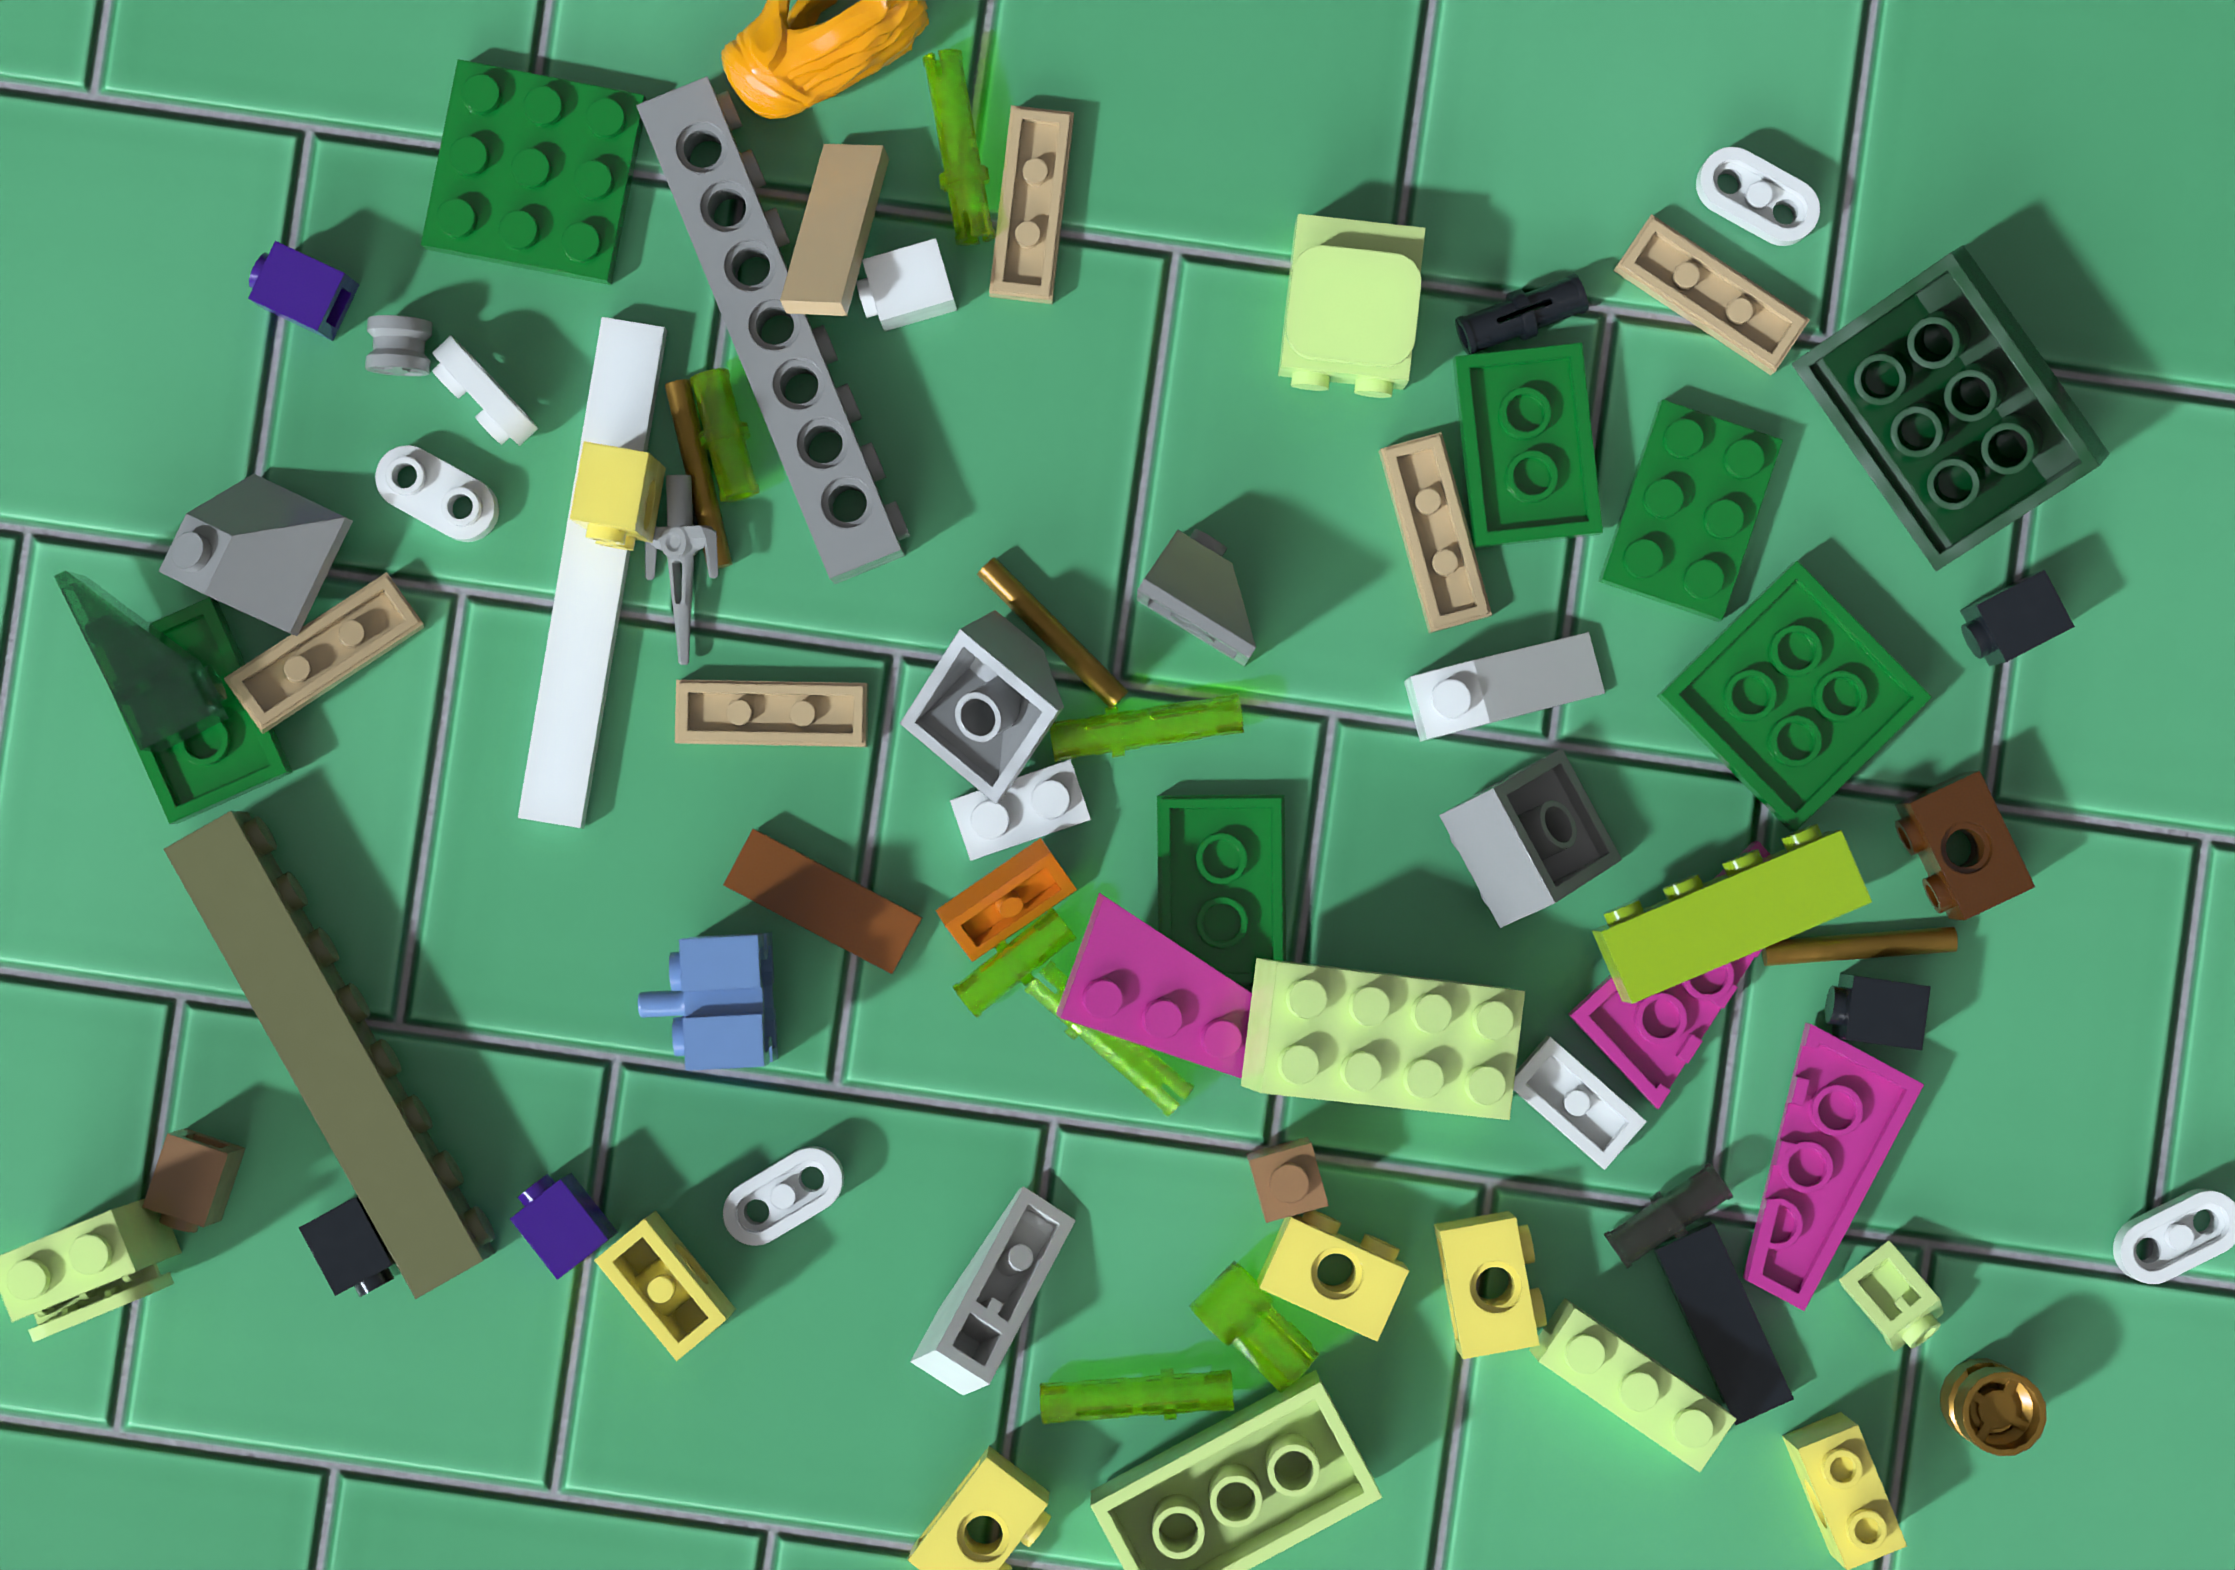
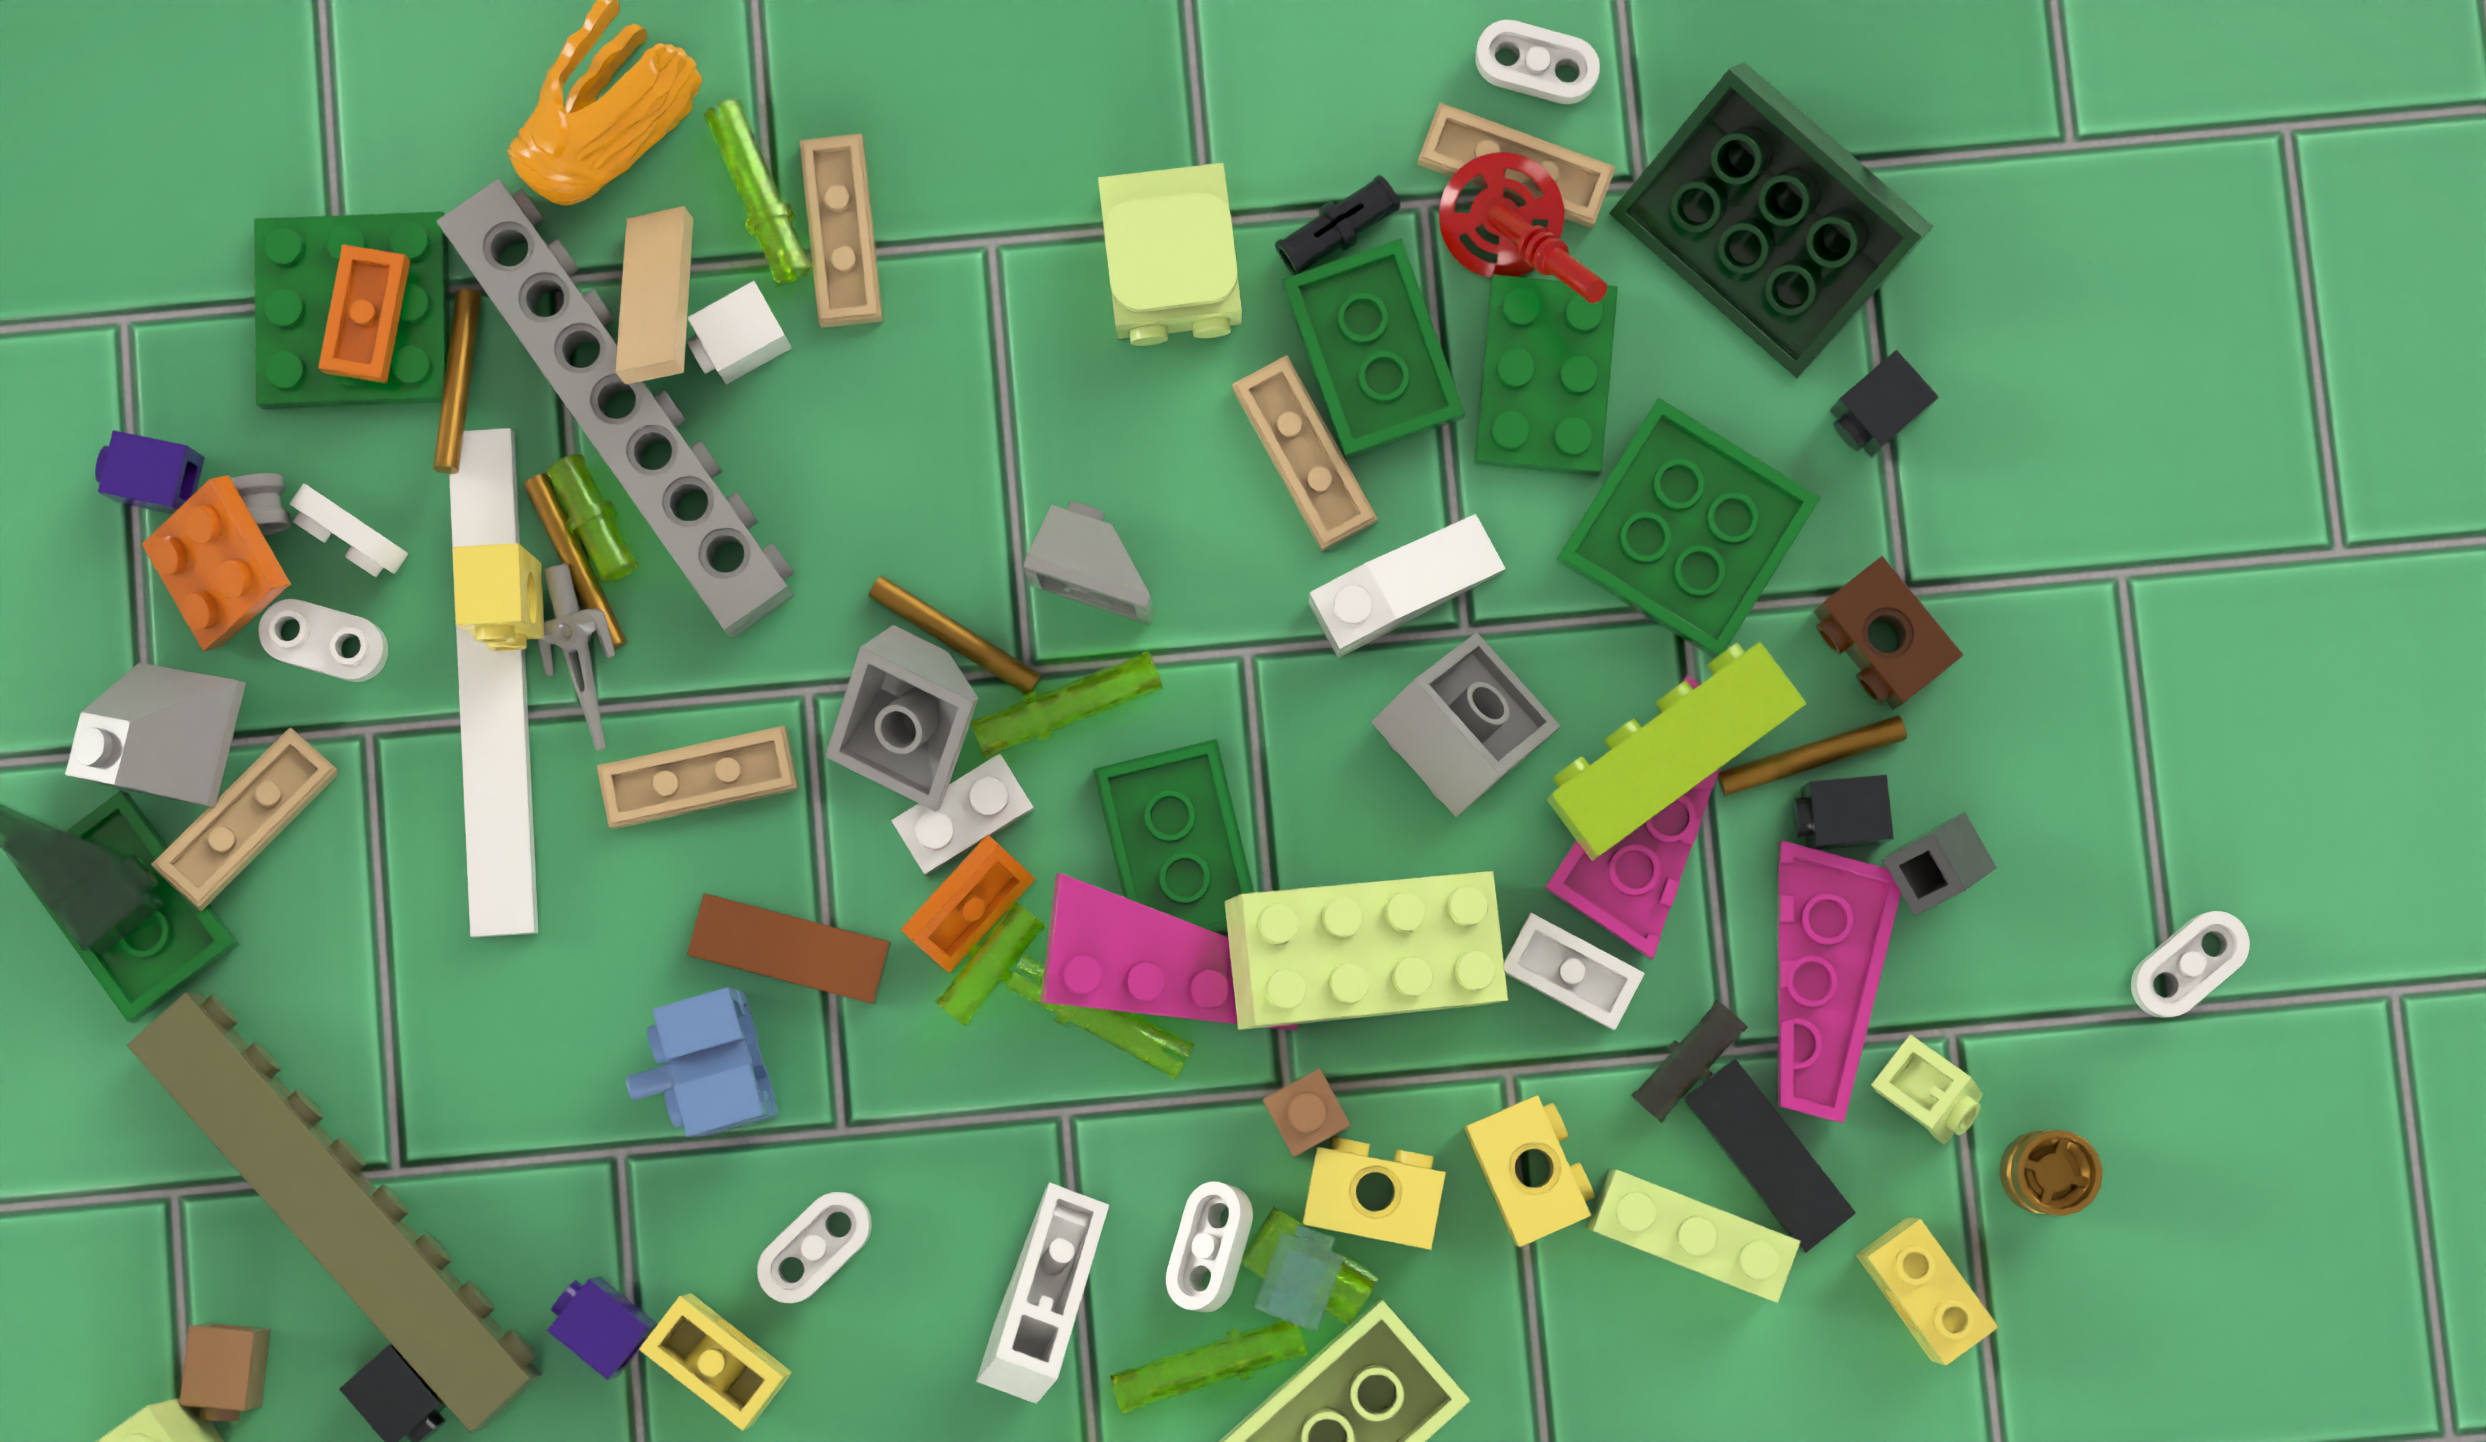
camera: 15 degrees left, 5 degrees down
none -> orange plate [142,475,291,652]
none -> orange plate [318,245,410,383]
none -> pearl gold bar [433,289,482,474]
none -> white plate [1166,1182,1253,1313]
none -> clear light blue brick [1253,1224,1344,1332]
none -> red dish [1439,152,1607,303]
none -> dark grey brick [1882,812,1997,916]

